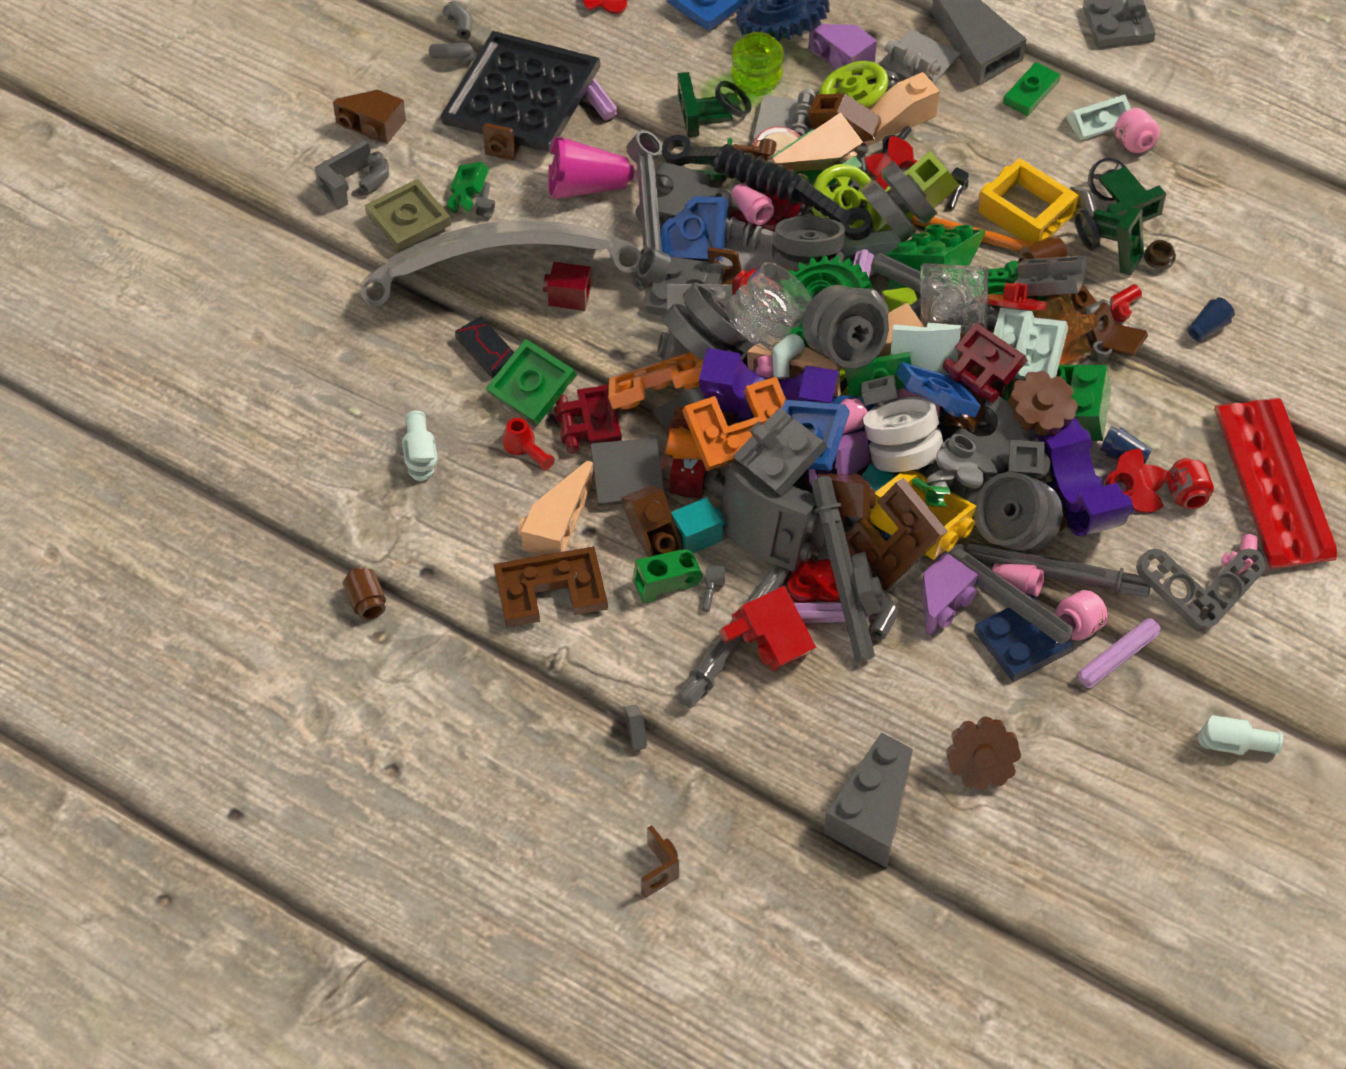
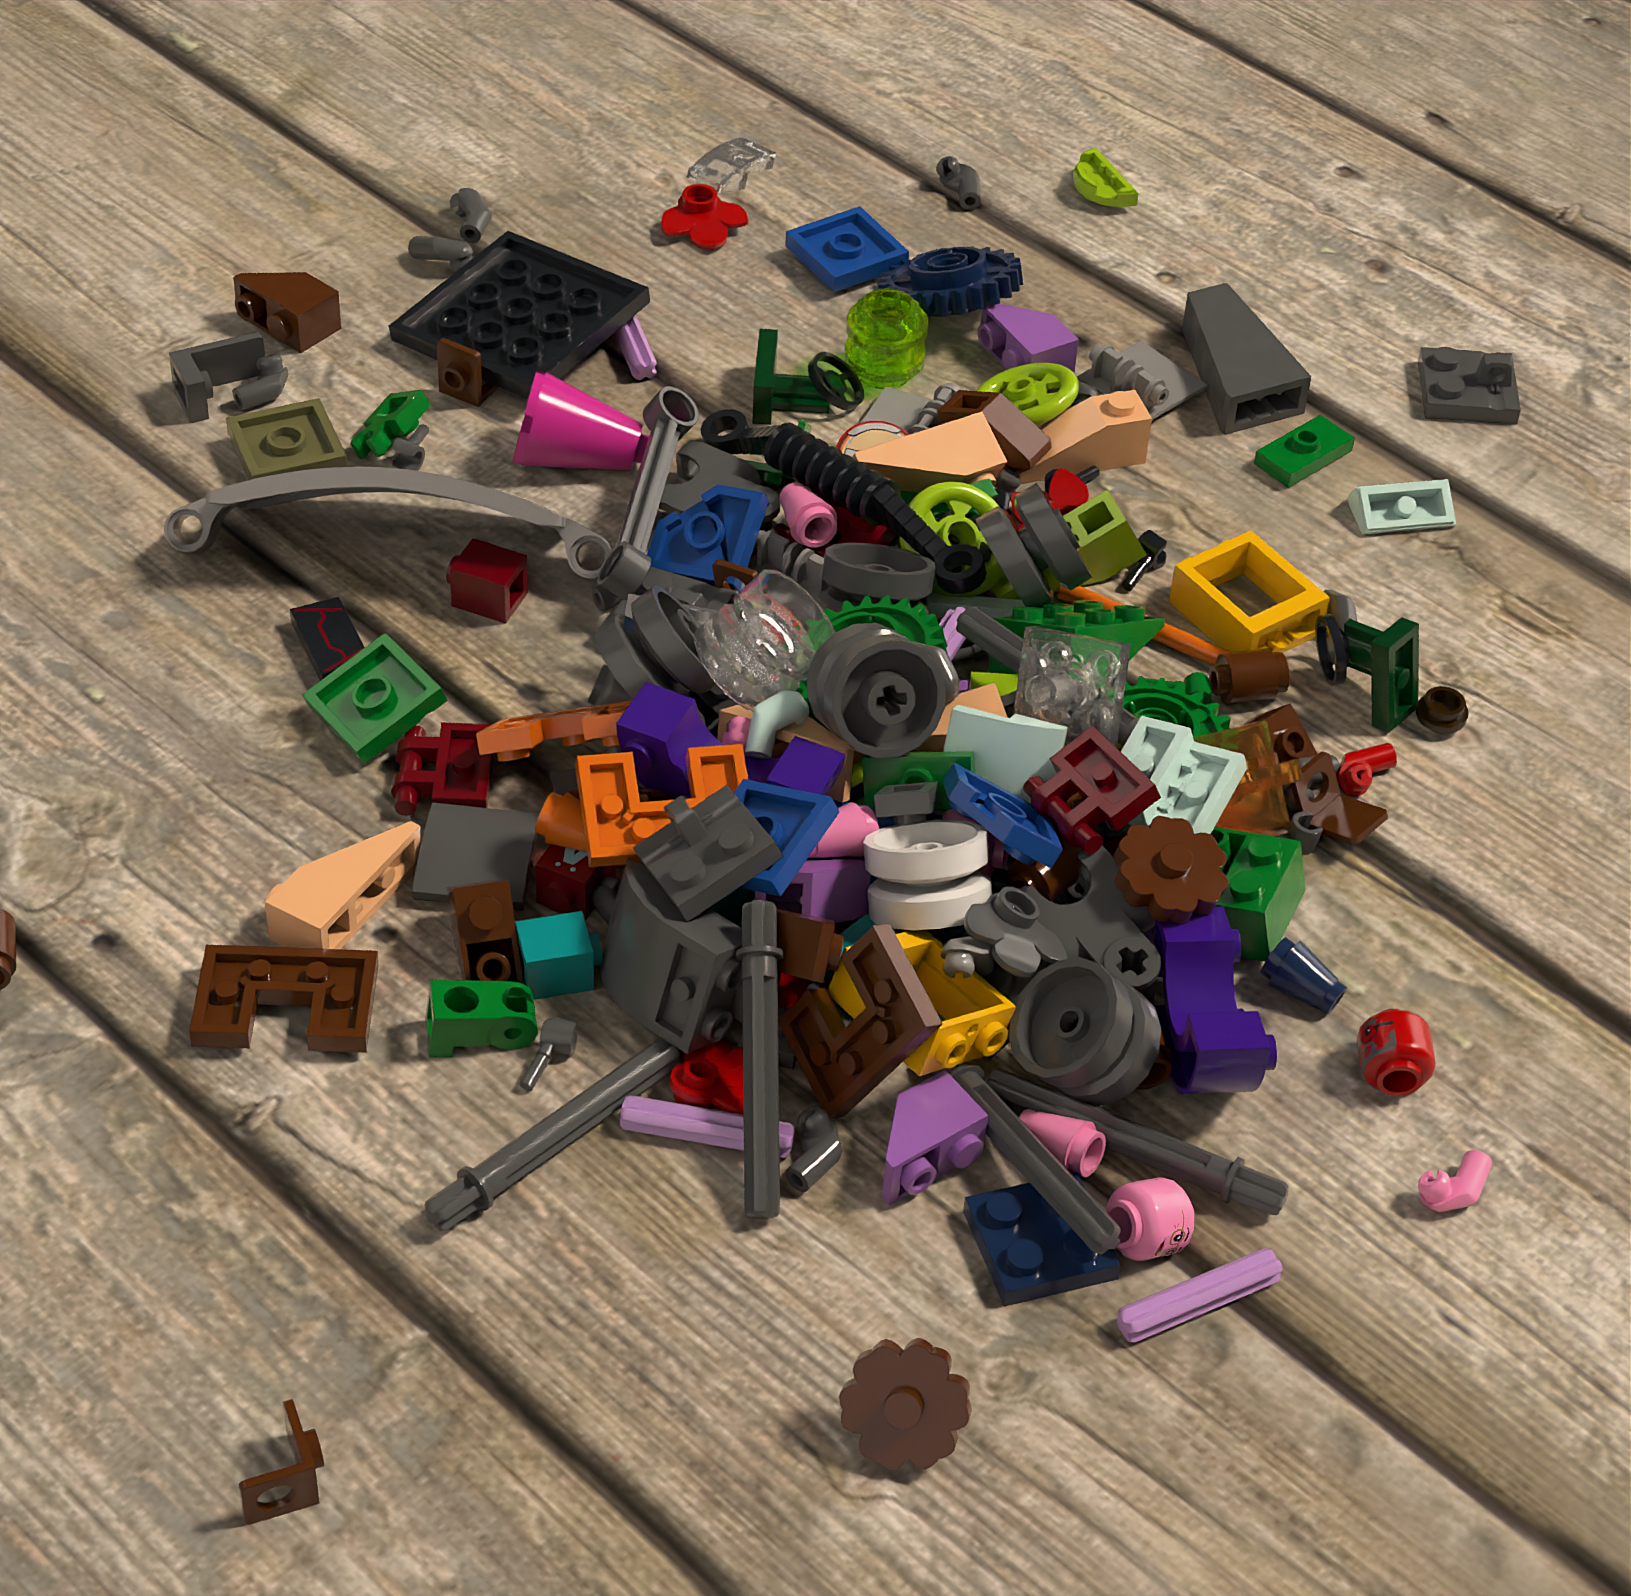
camera: 10 degrees right, 10 degrees down
light aqua arm [402,410,437,481] -> none
red bar [502,418,555,471] -> none
dark grey tile [624,704,647,750] -> none
red hinge [718,585,817,672] -> none
reddish brown hand [732,138,777,161] -> none
dark grey wedge [824,732,913,868] -> none
dark grey plate [852,551,884,616] -> none
green hand [912,477,950,507] -> none
red piece [981,282,1047,310] -> none
dark grey plate [1008,440,1044,479] -> none
dark grey slope [1013,255,1087,296] -> none
dark green piece [1088,158,1166,222] -> none
red plate [1104,449,1168,513] -> none
bright pink head [1114,108,1160,154] -> none
dark grey beam [1136,548,1265,630] -> none
dark blue cone [1187,297,1235,342] -> none
light aqua arm [1198,715,1283,755] -> none
red plate [1214,397,1337,569] -> none

